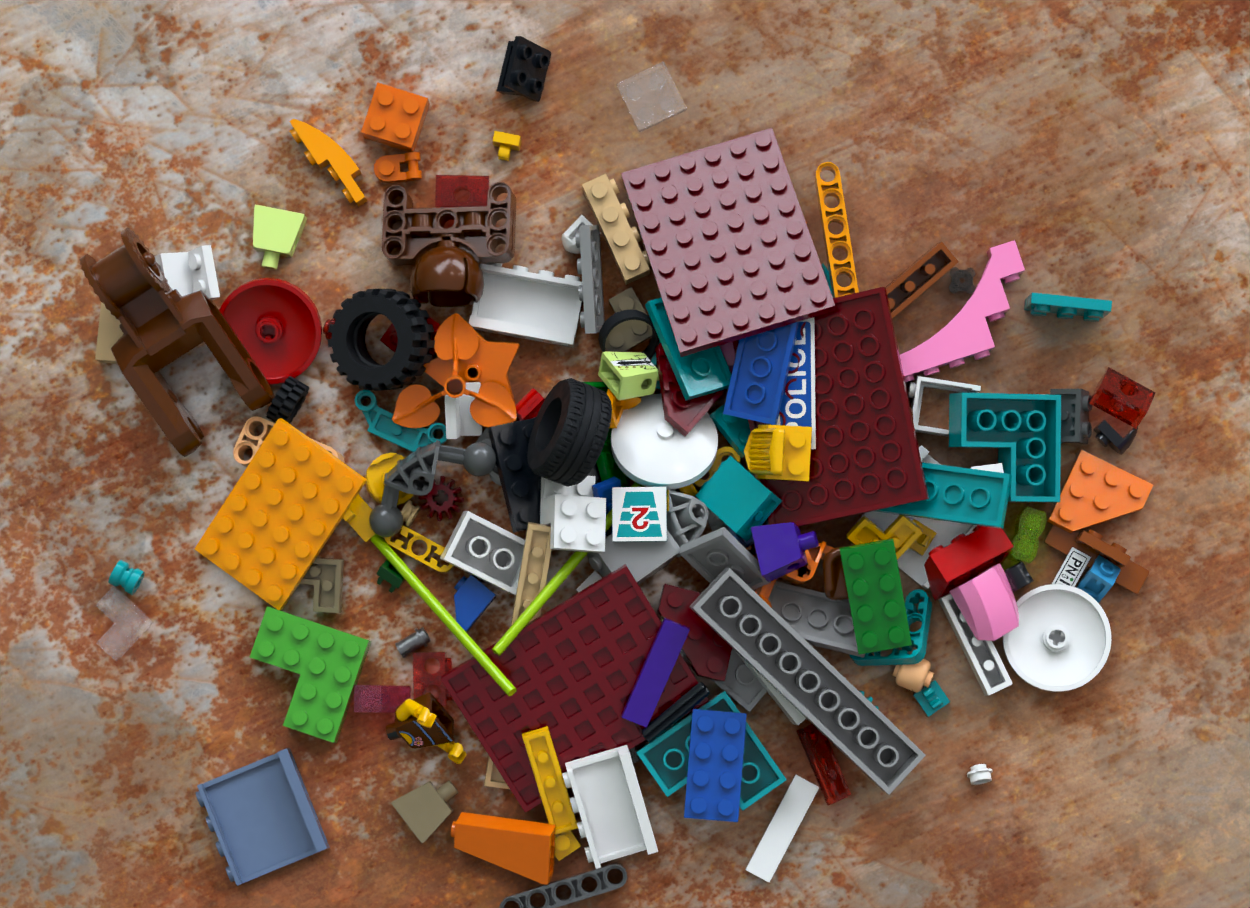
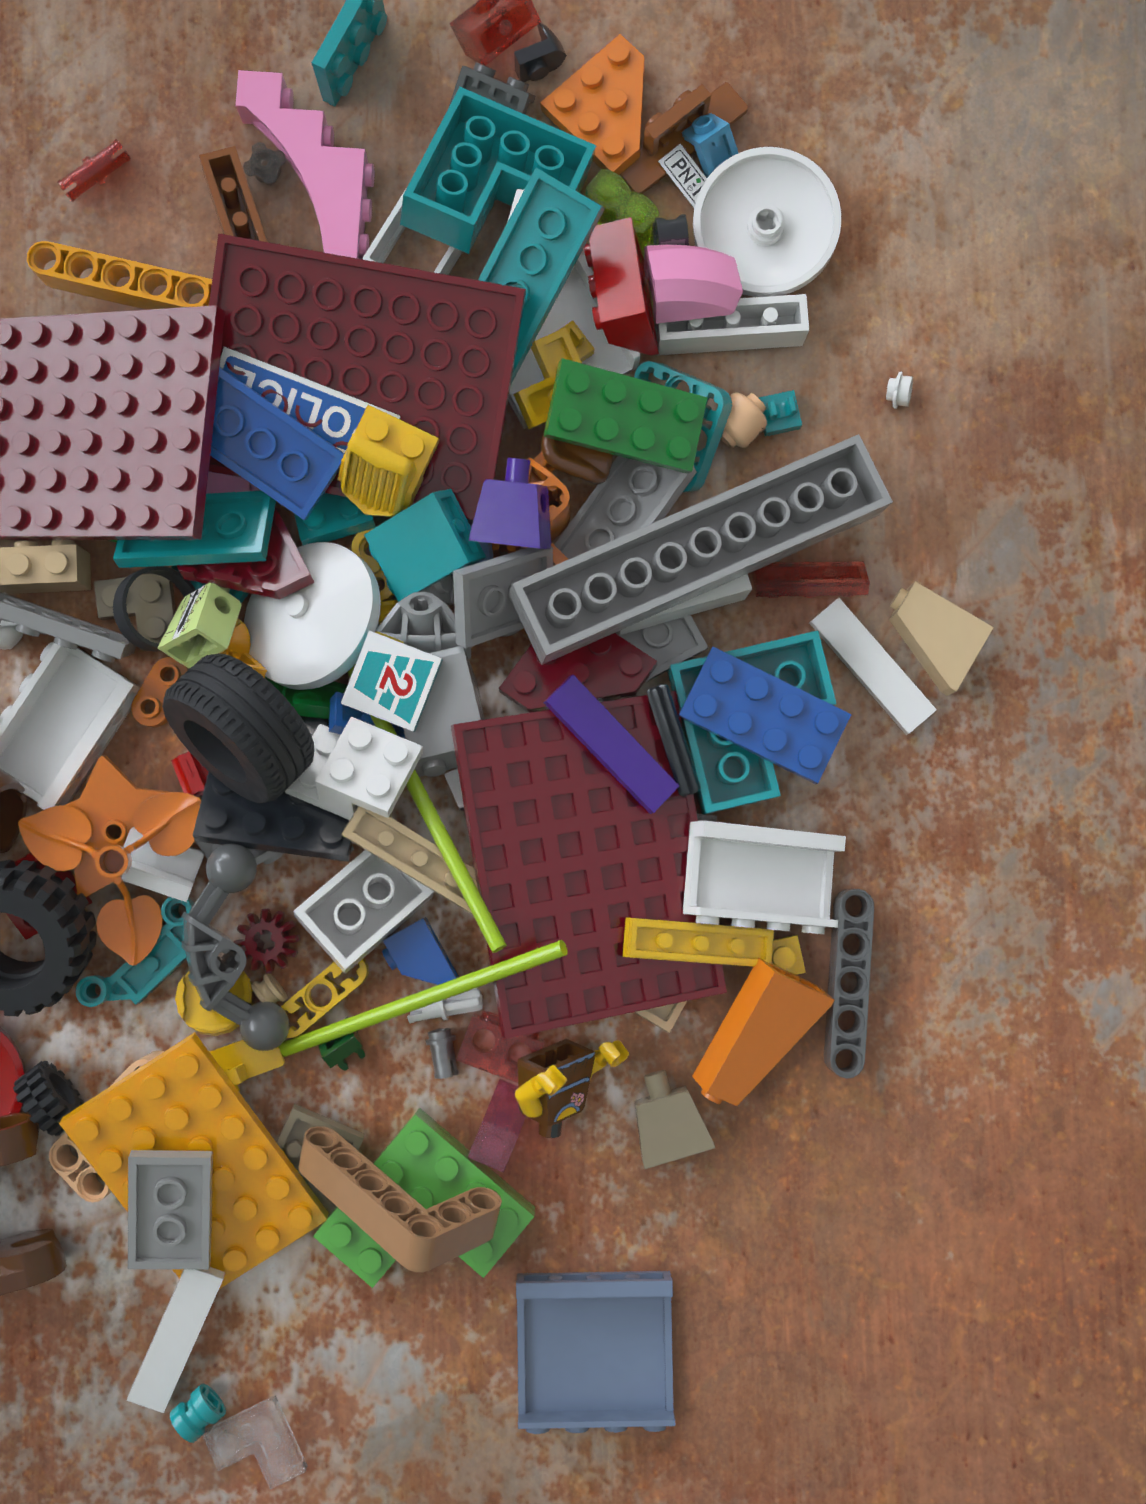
camera: 75 degrees left, 0 degrees up
none -> clear red pin [57,139,131,202]
none -> white tile [127,1267,225,1413]
none -> light grey plate [128,1150,213,1269]
none -> orange plate [131,657,190,728]
none -> medium nougat beam [299,1126,502,1272]
none -> white axle [407,988,483,1023]
none -> tan slope [889,581,994,696]

